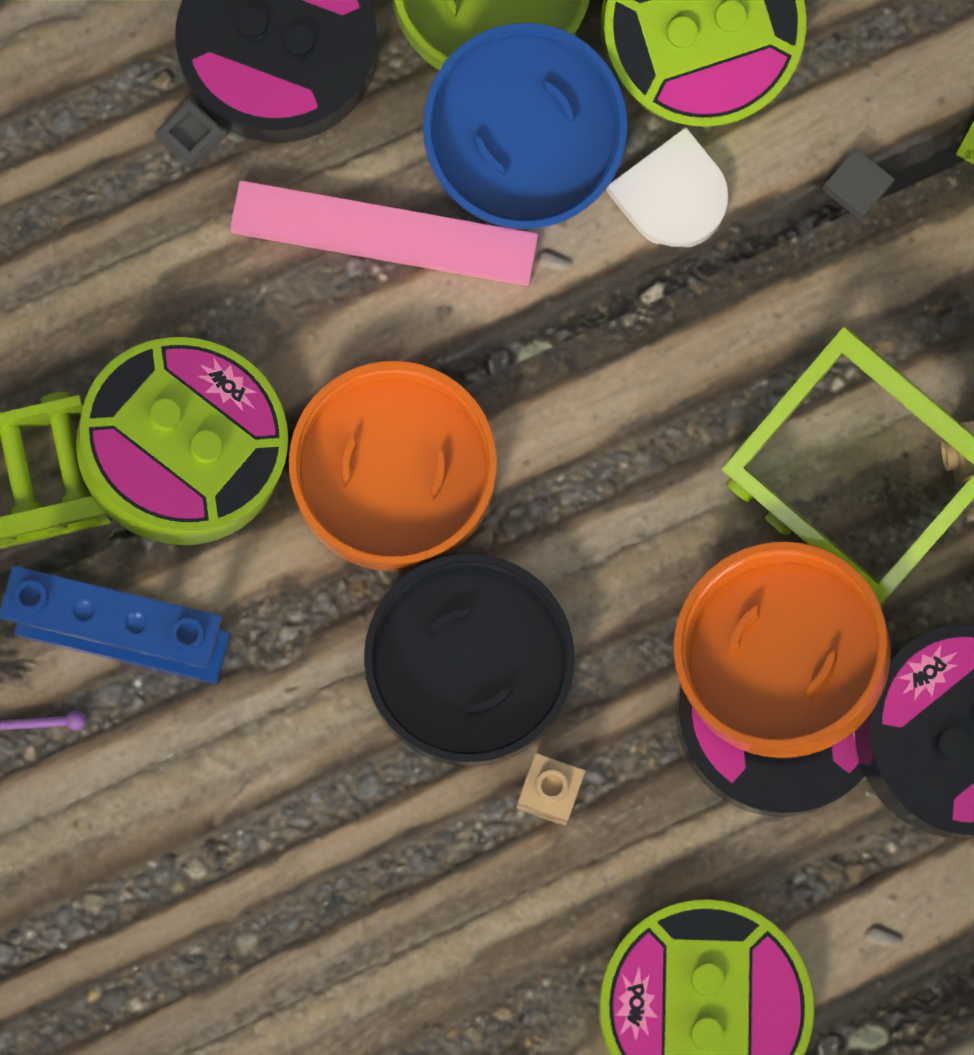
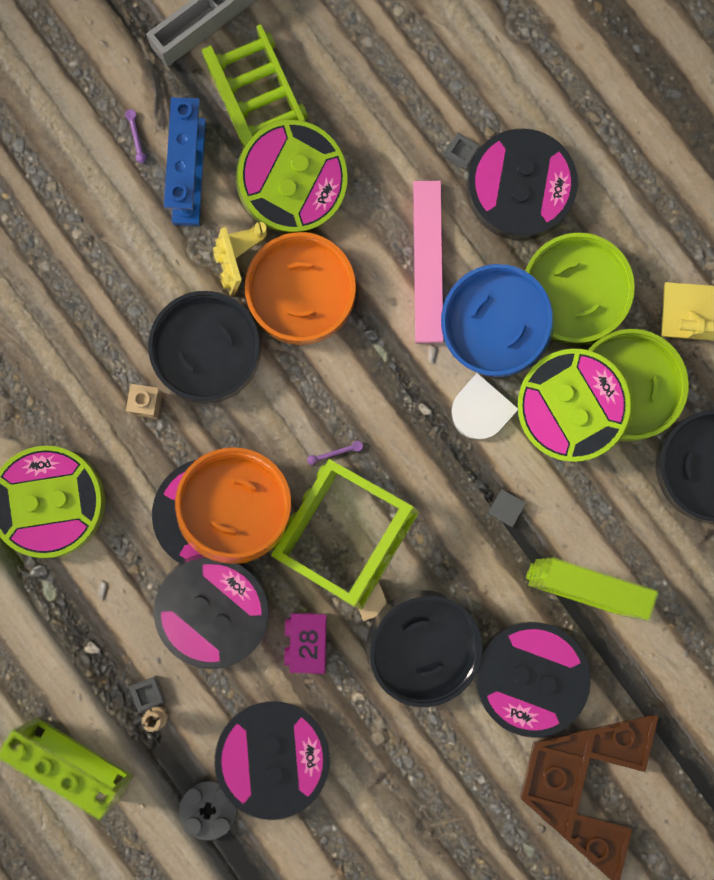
camera: 80 degrees right, 5 degrees up
none -> light yellow plate [213,222,267,296]
none -> medium lavender hinge [307,441,363,466]

